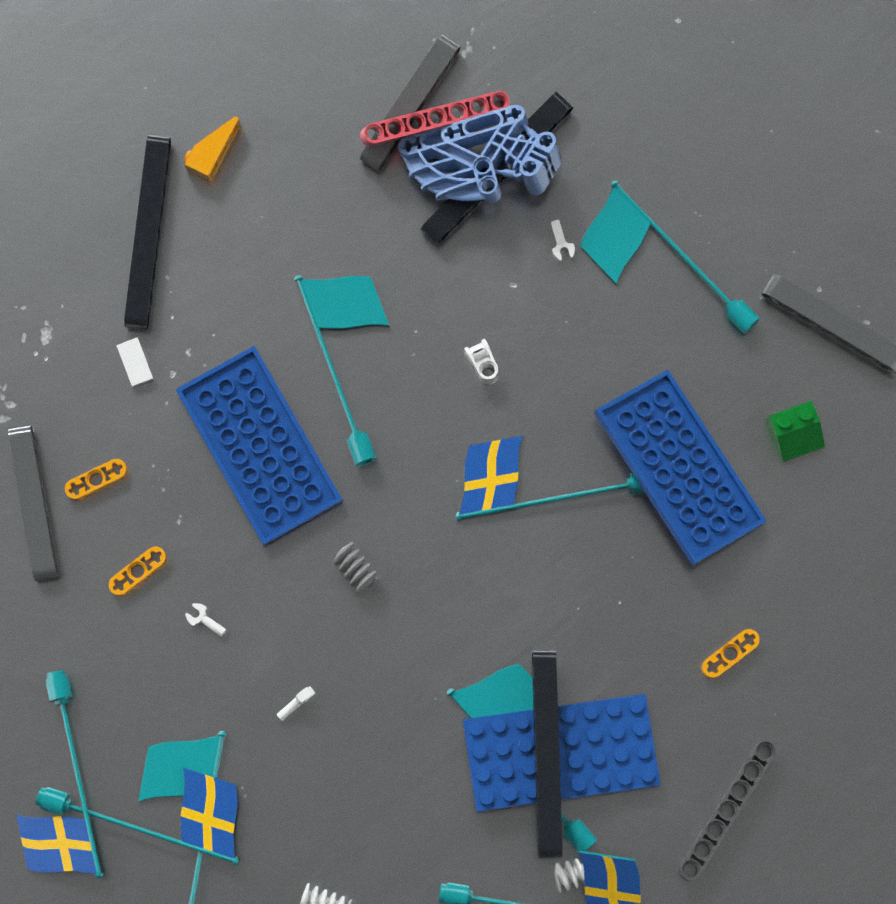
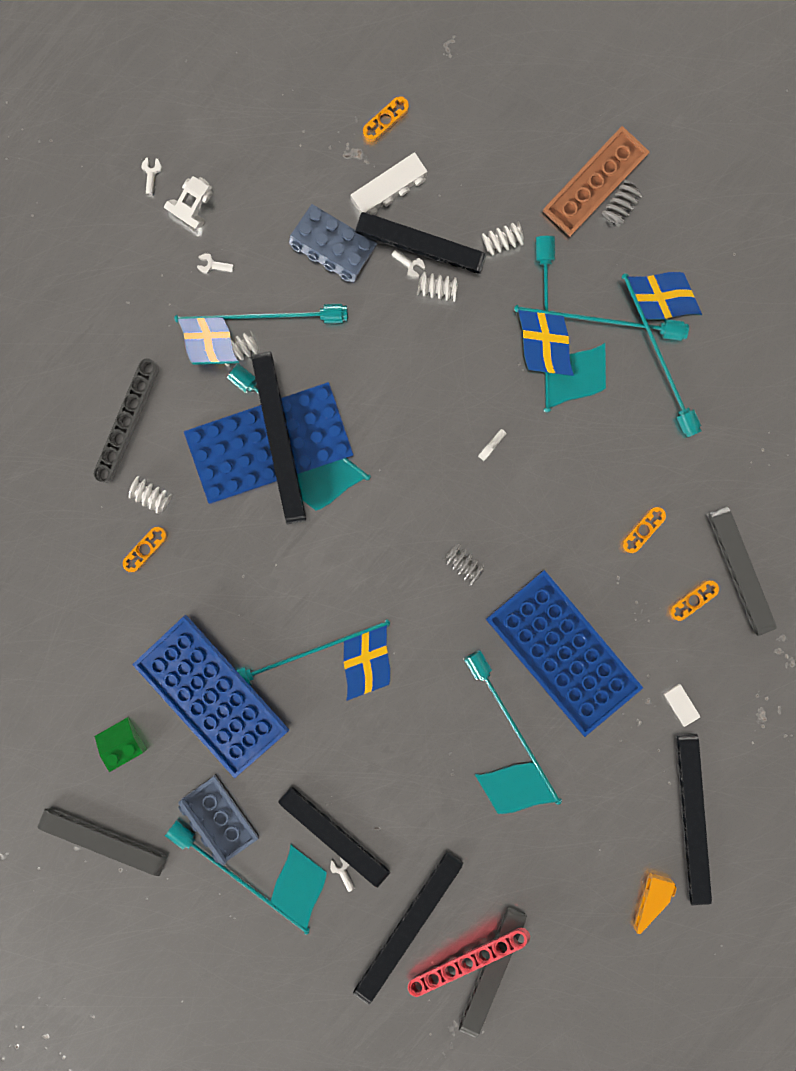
camera: 170 degrees right, 10 degrees up
white bar [185,603,226,637] -> none
medium blue beam [398,105,562,203] -> none
white piece [464,339,498,385] -> none
none -> white piece [129,476,172,514]
none -> sand blue bracket [178,775,259,865]
none -> black beam [278,787,391,888]

